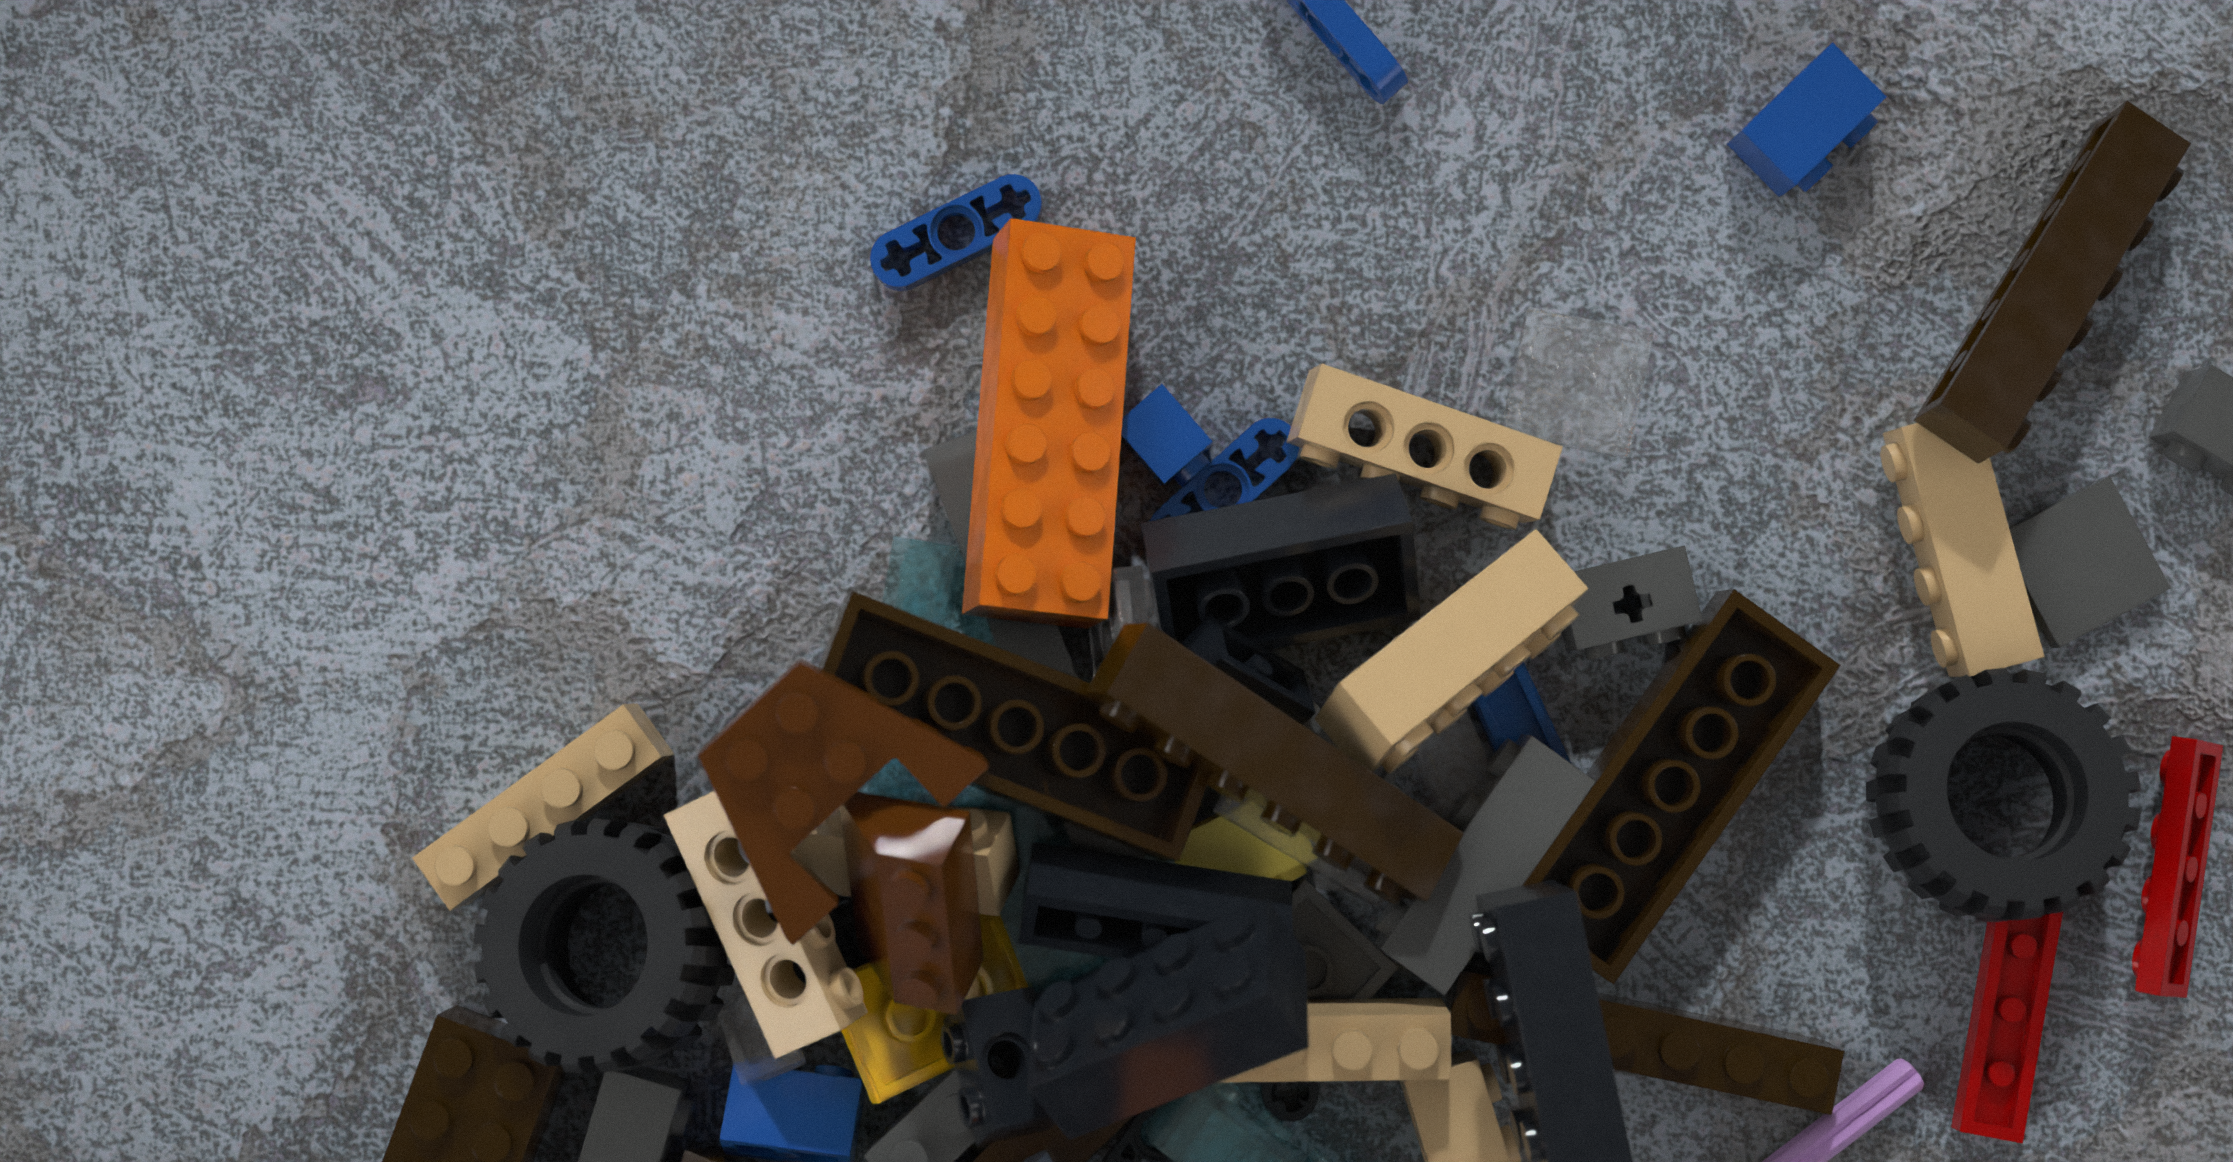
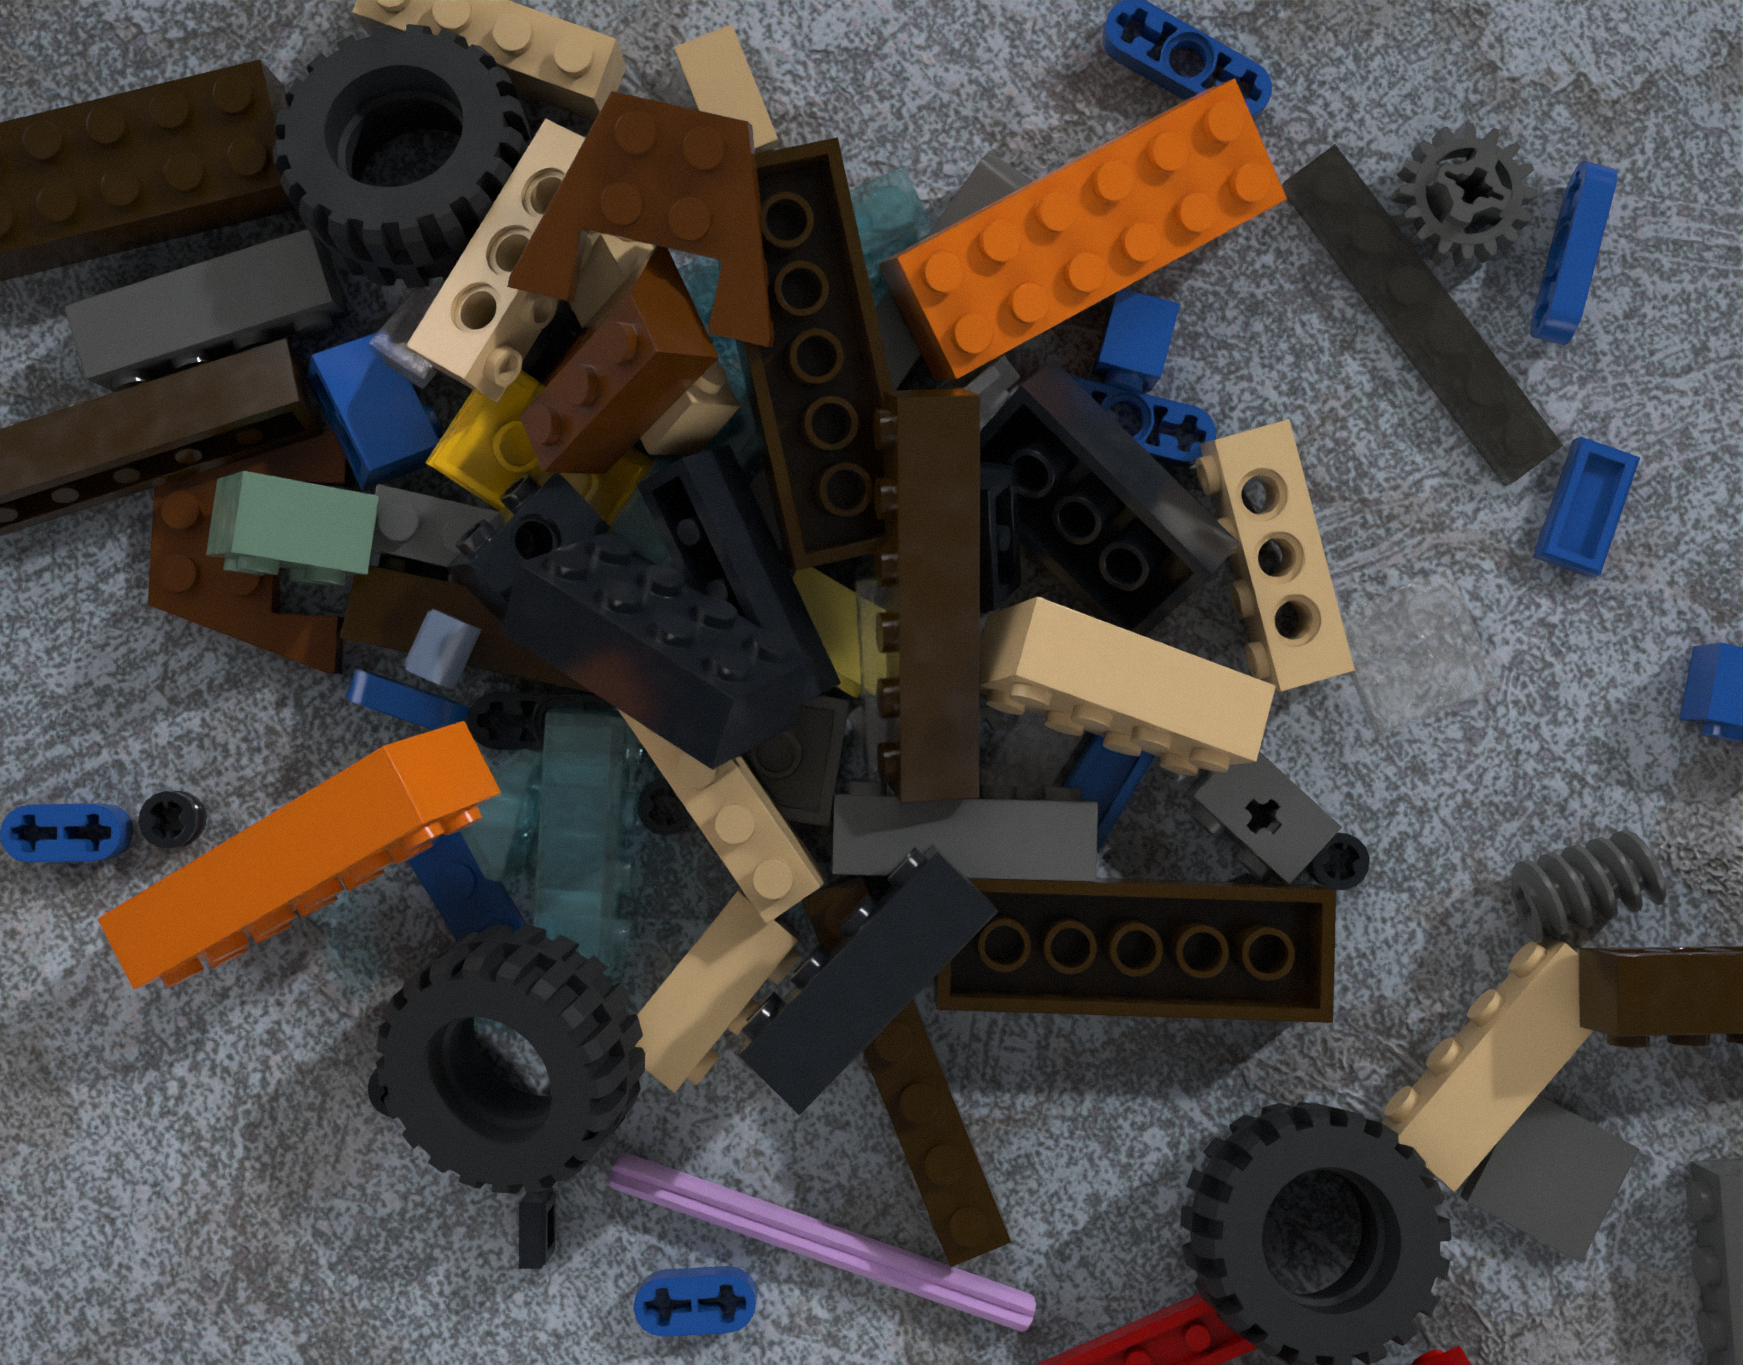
camera: 55 degrees right, 0 degrees up
none -> tan tile [674,24,779,154]
none -> clear smoke plate [1282,144,1563,486]
none -> black bush [1306,832,1370,890]
none -> dark grey gear [1392,123,1538,267]
none -> dark grey piece [1511,829,1666,942]
none -> blue tile [1533,436,1640,578]

